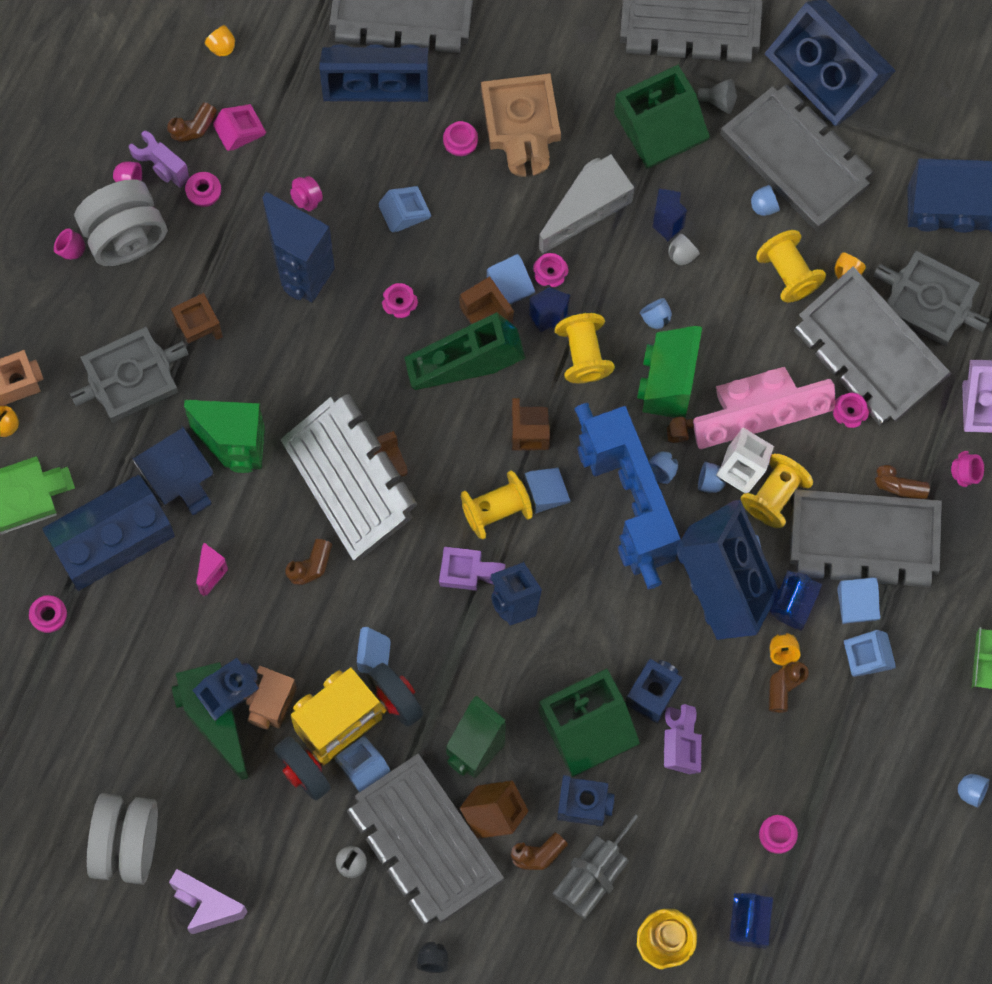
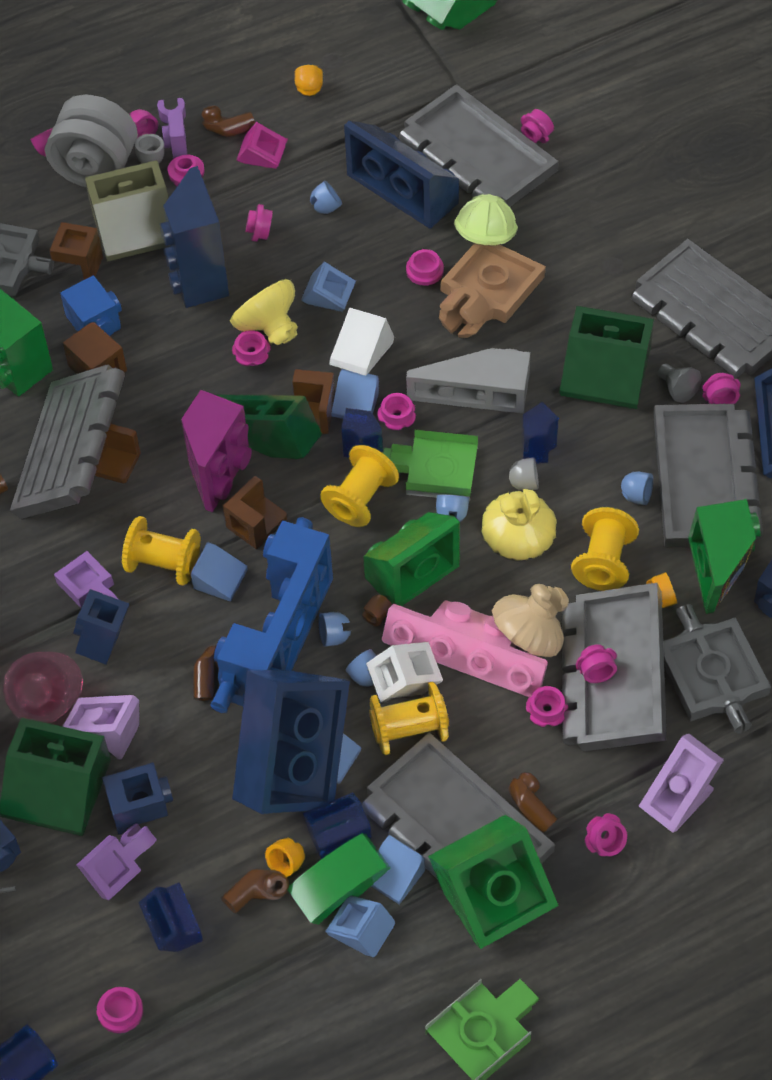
camera: 45 degrees right, 15 degrees down
none -> clear pink piece [3,652,83,723]
none -> blue brick [60,275,122,336]
none -> reddish brown panel [63,322,127,374]
none -> lavender slope [63,695,139,760]
none -> olive slope [85,160,170,262]
none -> light grey hinge [135,134,165,164]
none -> clear blue piece [138,882,203,952]
none -> magenta slope [181,390,252,512]
none -> reddish brown arm [193,645,219,701]
none -> light yellow hair [230,279,298,345]
none -> green slope [288,833,391,925]
none -> medium blue hinge [310,181,342,214]
none -> white slope [330,308,394,376]
none -> bright green piece [383,430,478,501]
none -> green slope [428,814,559,949]
none -> yellowish green piece [454,194,518,245]
none -> light yellow hair [481,489,557,561]
none -> tan hair [492,584,569,657]
none -> dark pink plate [576,644,617,683]
none -> green slope [688,499,760,614]
none -> dark pink plate [702,373,741,404]

